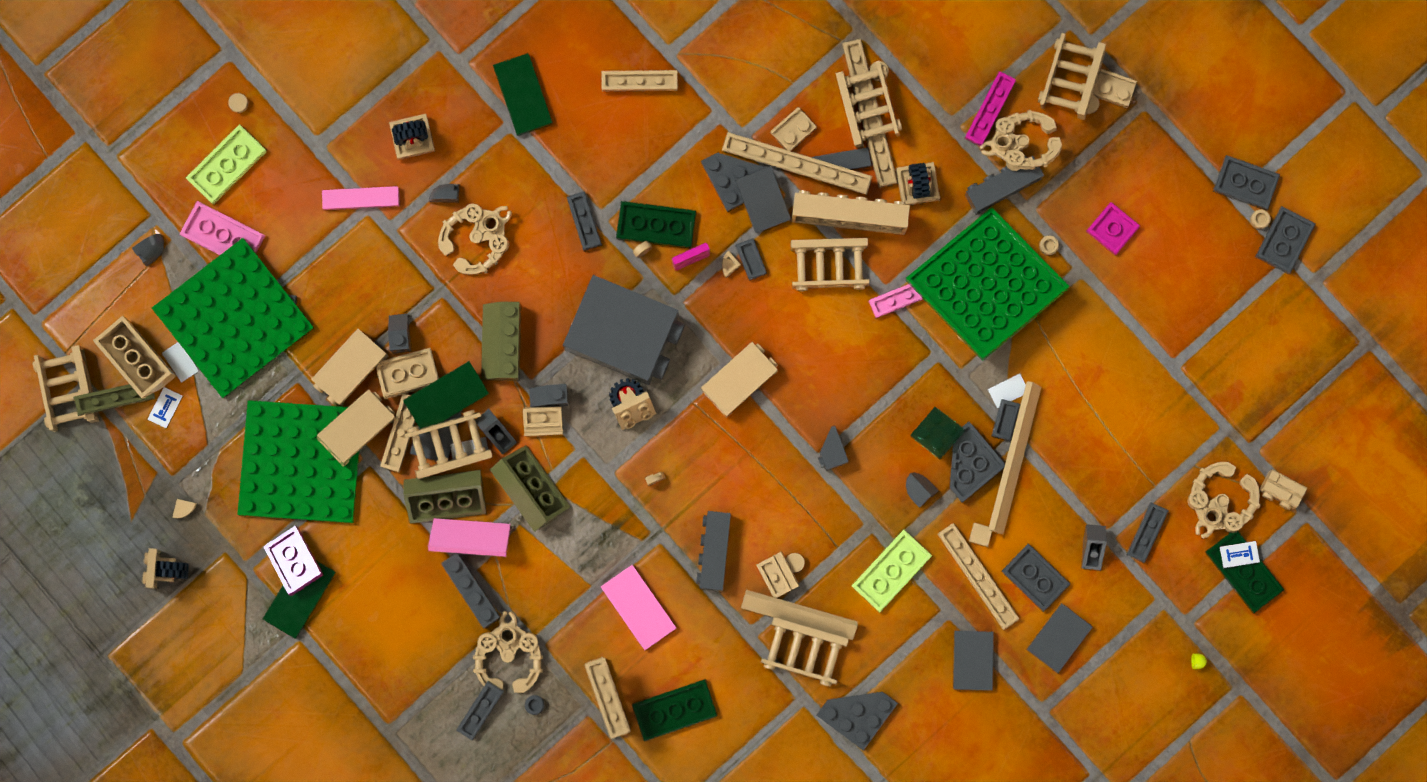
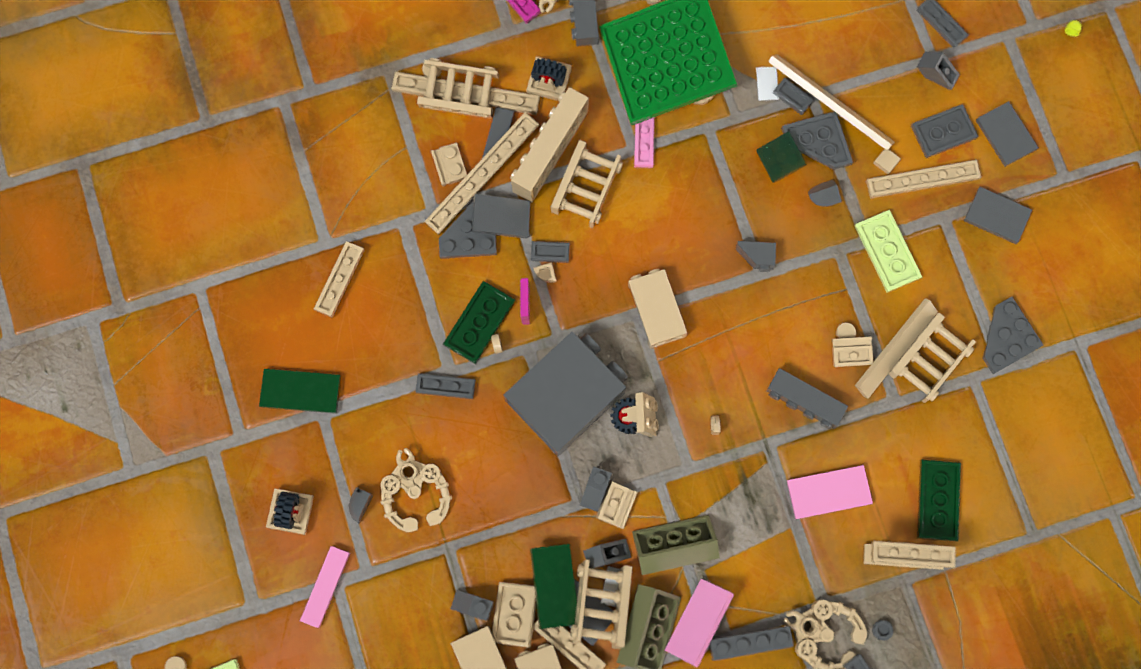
camera: 65 degrees left, 5 degrees down
olive slope [481,302,521,381] -> none

